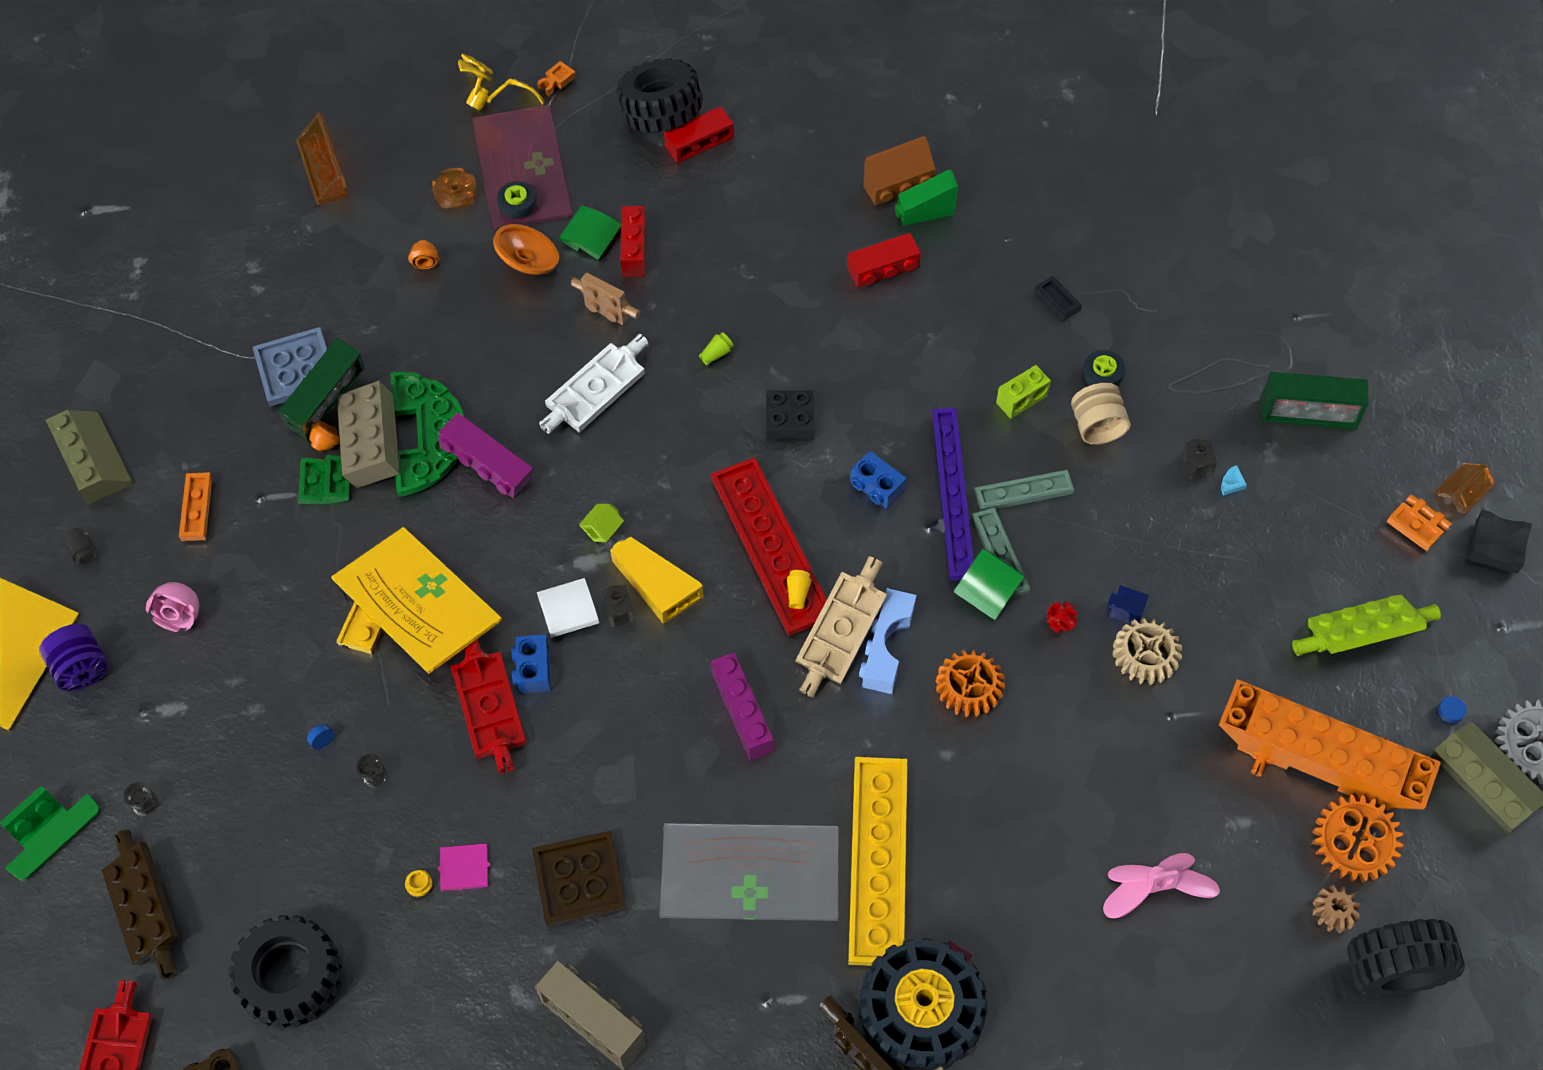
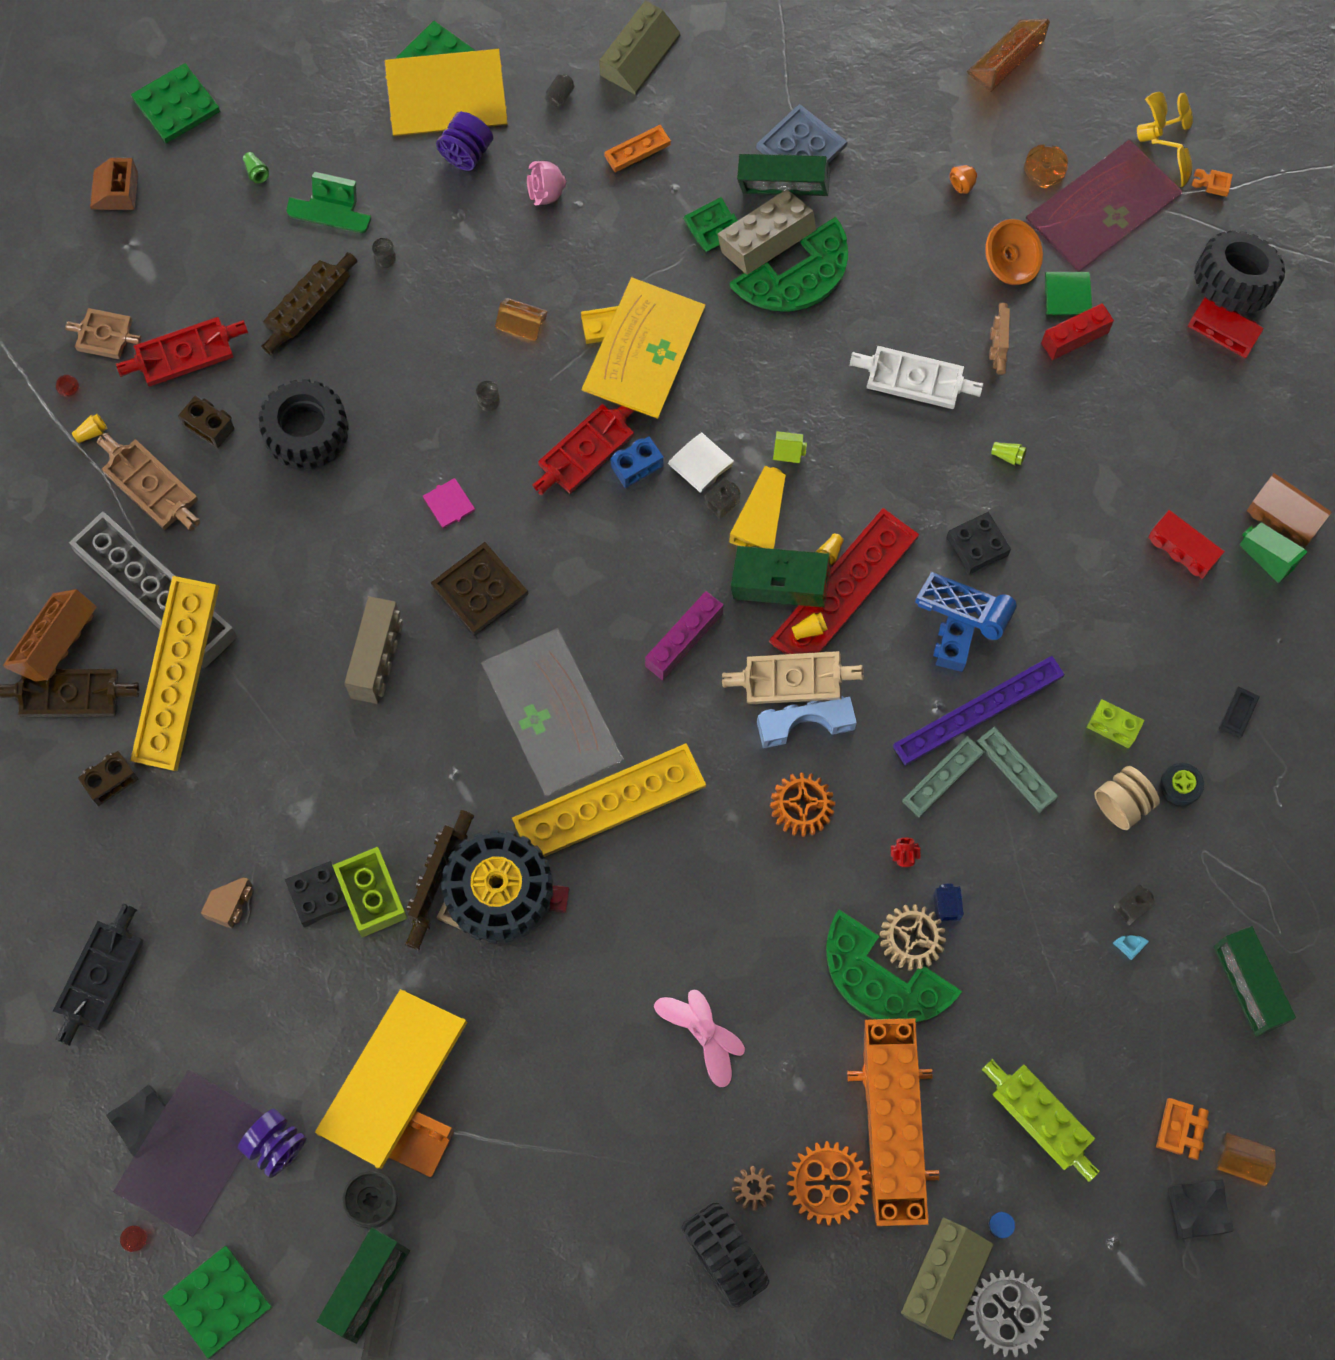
camera: 60 degrees right, 10 degrees up
blue tile [307,724,334,749] -> none
orange cone [309,421,340,452] -> none
yellow plate [405,870,432,897] -> none
magenta brick [439,413,533,498] -> none
black wheel [496,181,537,218] -> none
green slope [954,548,1025,620] -> none
none -> clear orange panel [495,298,548,341]
none -> dark green brick [731,546,831,608]
none -> yellow cone [816,533,844,565]
none -> green plate [826,909,962,1023]
none -> blue piece [915,572,1017,640]

